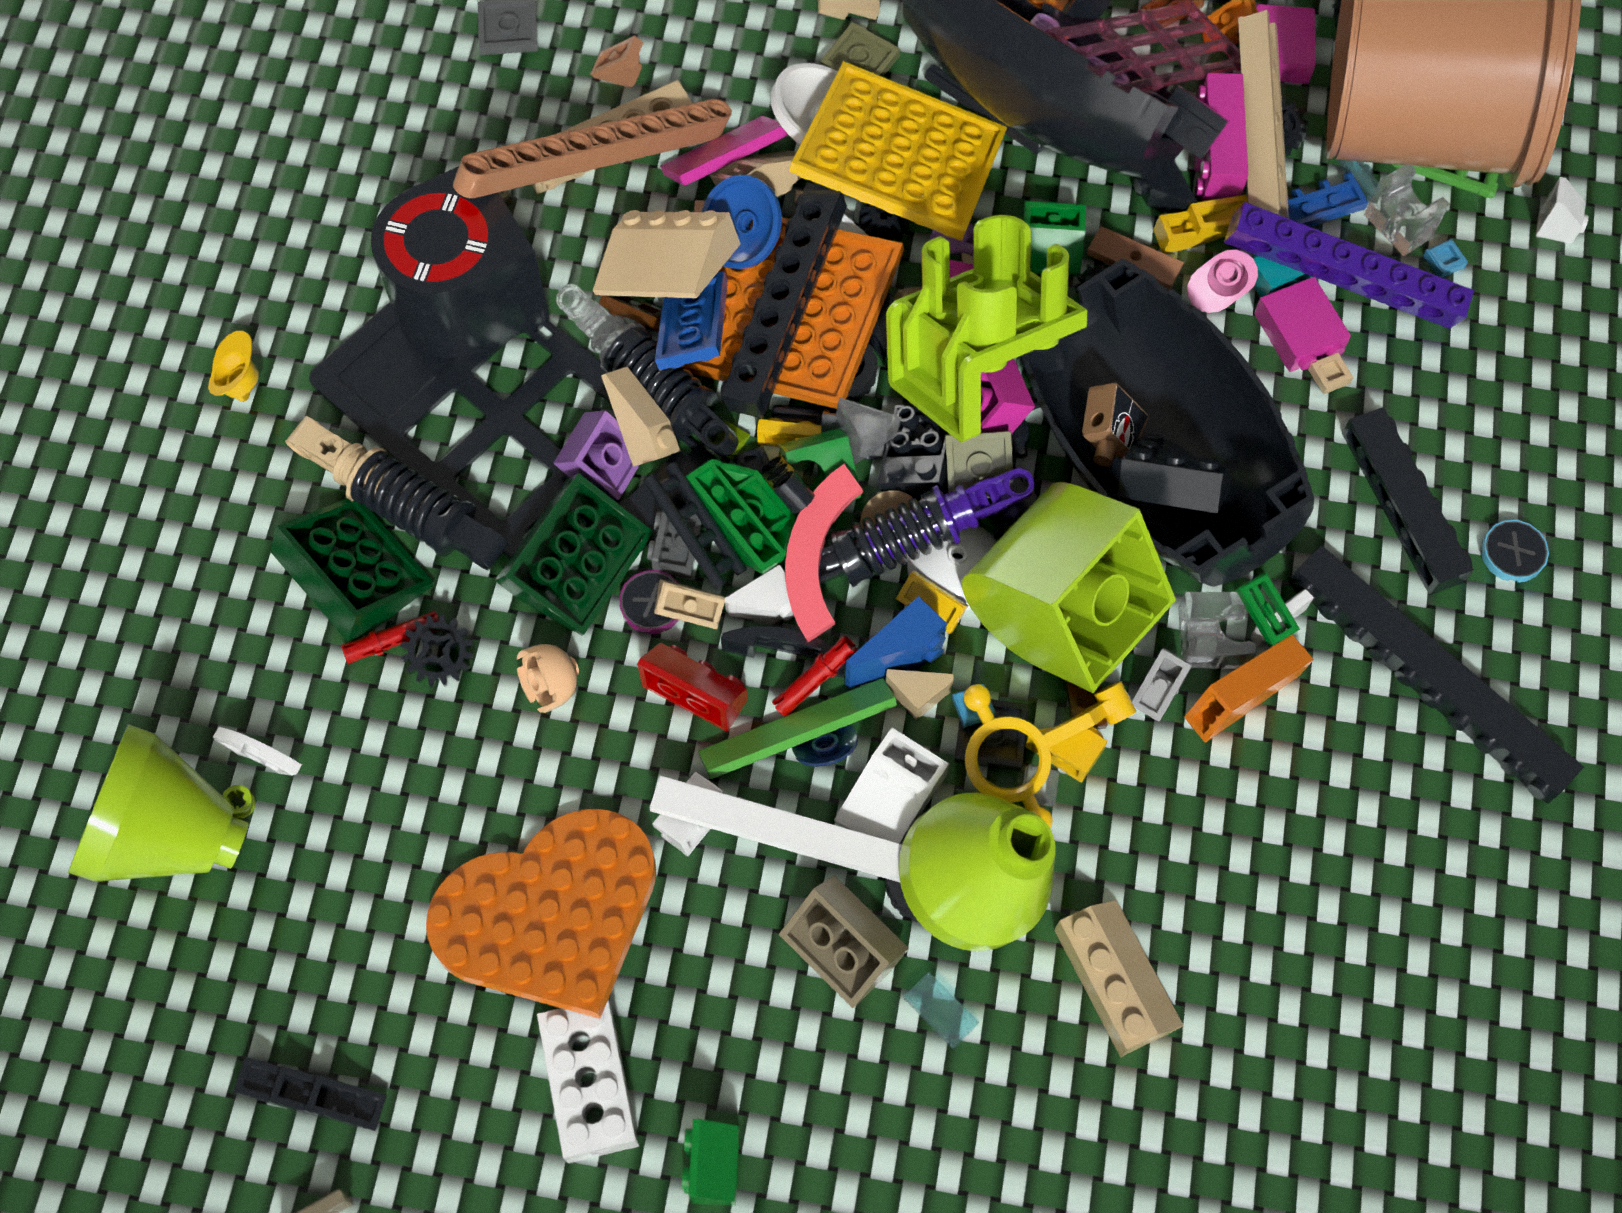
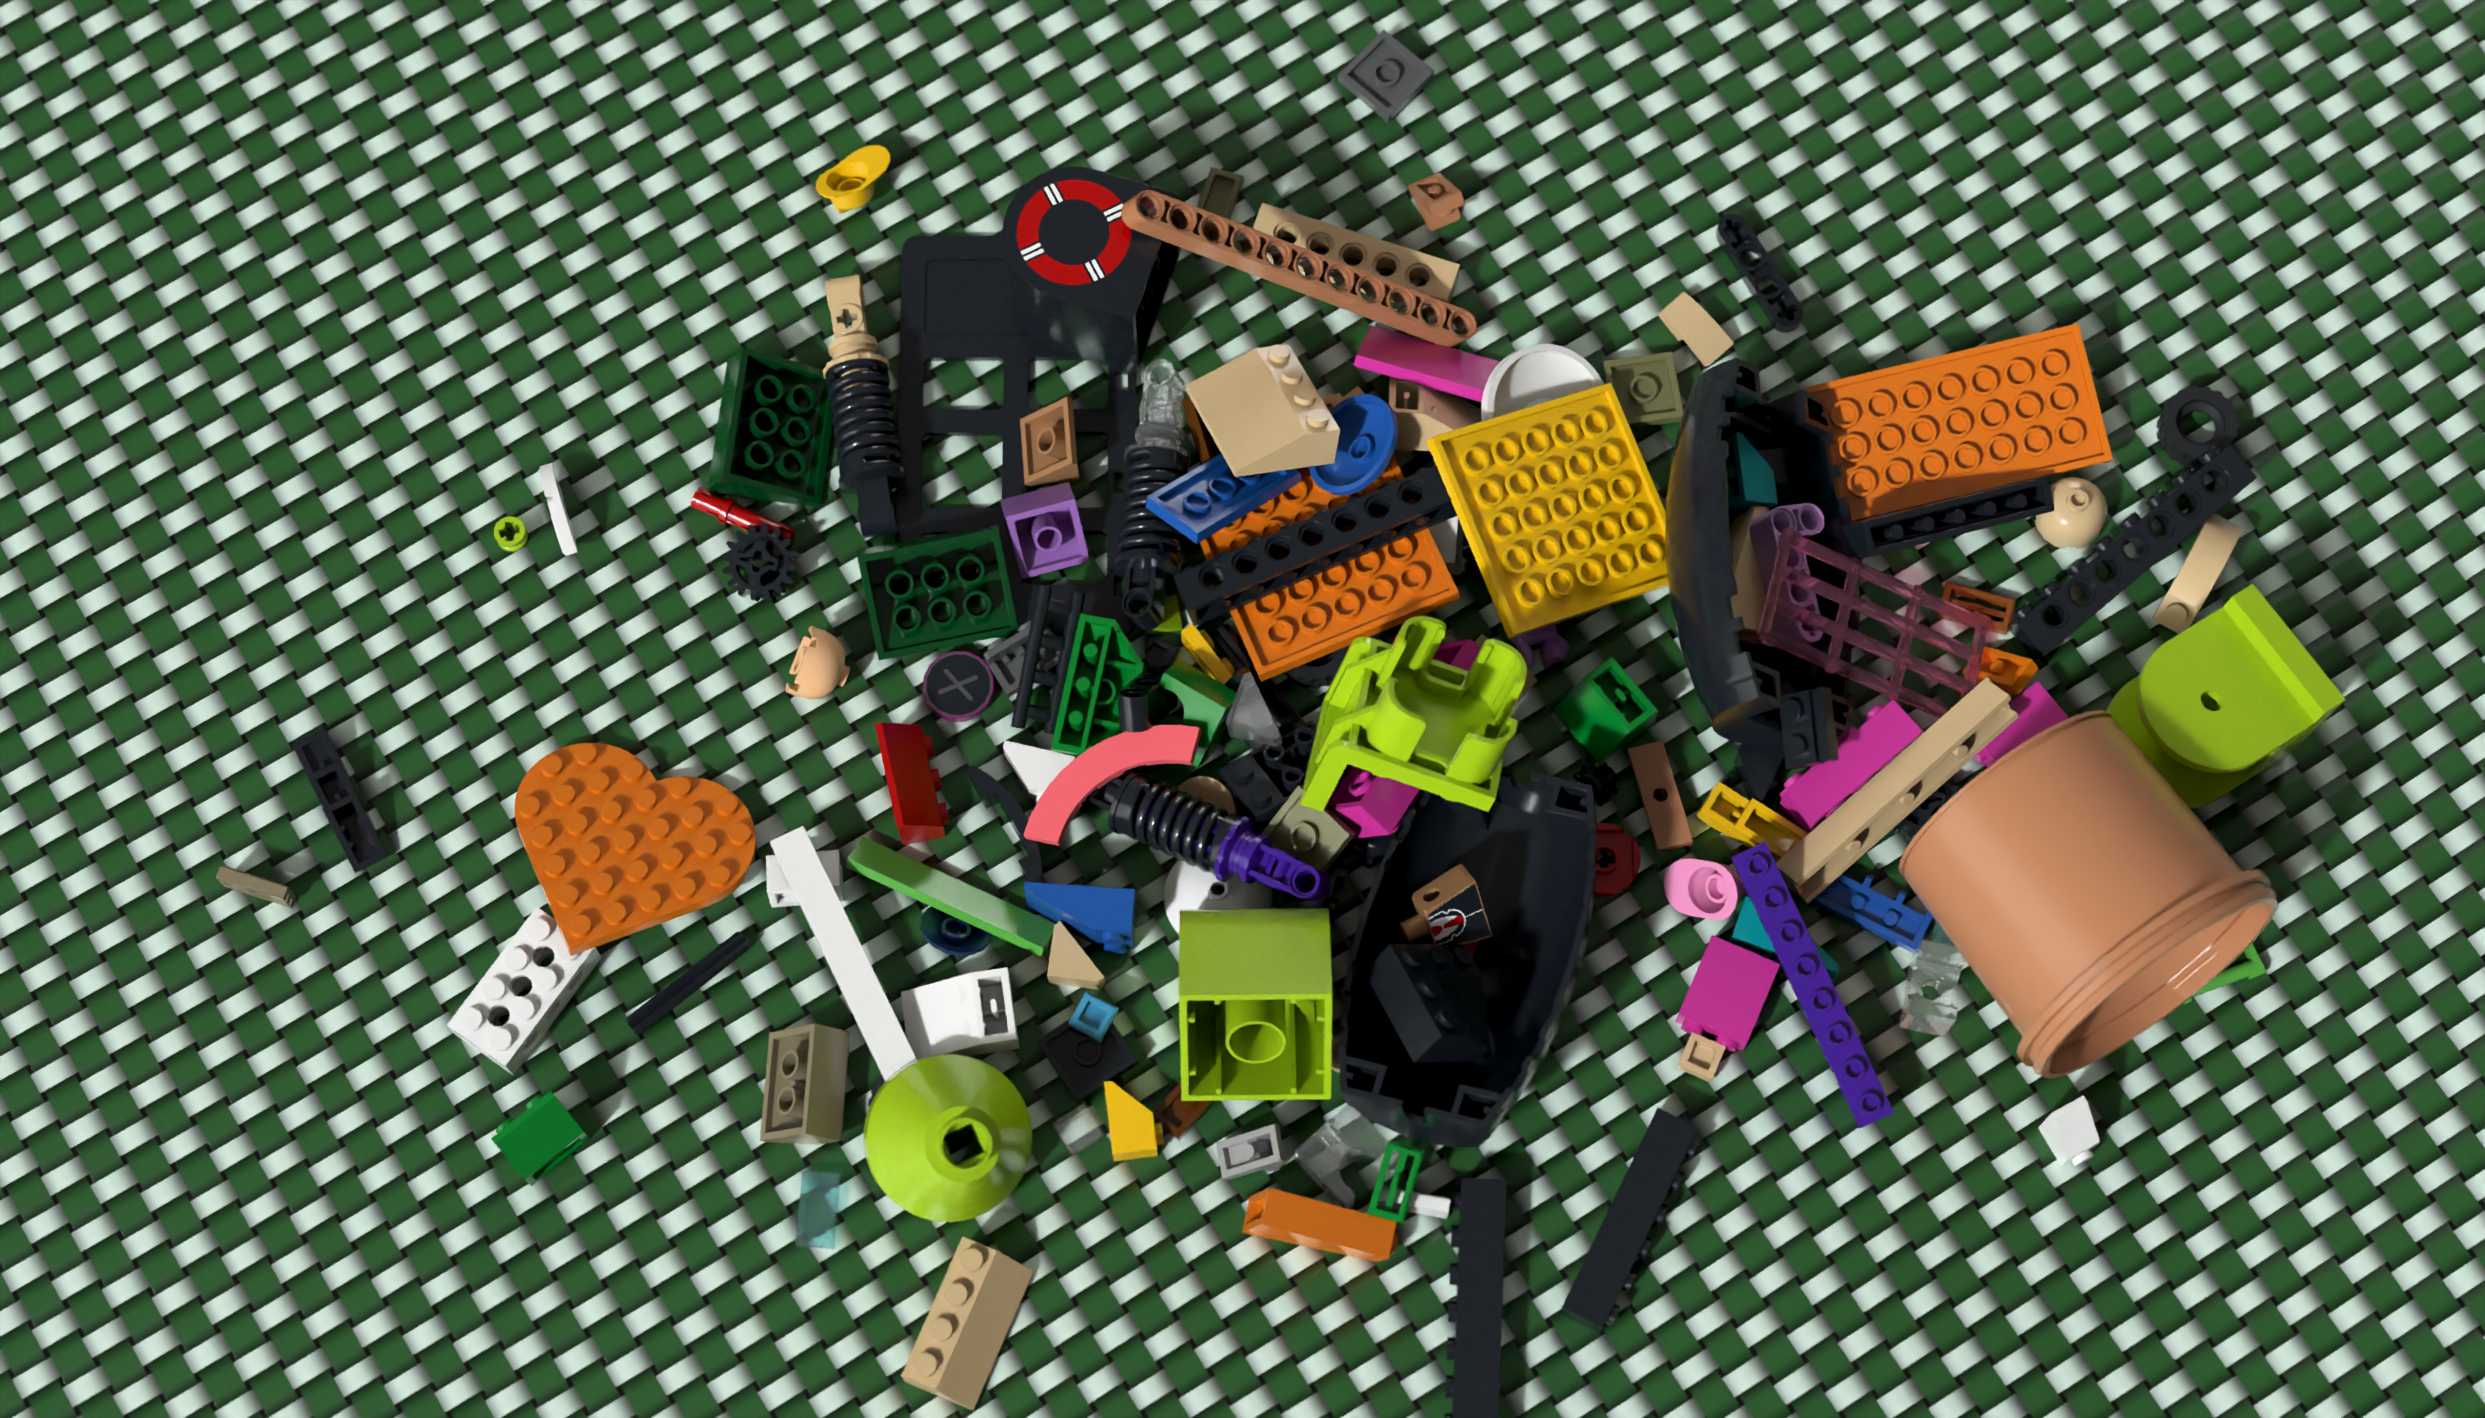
camera: 50 degrees right, 5 degrees up
lime cone [67,724,249,882] -> none
tan slope [601,367,680,467] -> none
tan slope [654,579,725,629] -> none
red pin [772,636,858,716] -> none
yellow tile [896,570,969,634] -> none
yellow piece [963,681,1137,828] -> none
dark azure tile [1423,239,1468,278] -> none
black tile [1481,520,1549,582] -> none
none -> black axle [626,932,751,1035]
none -> medium nougat slope [1020,397,1079,486]

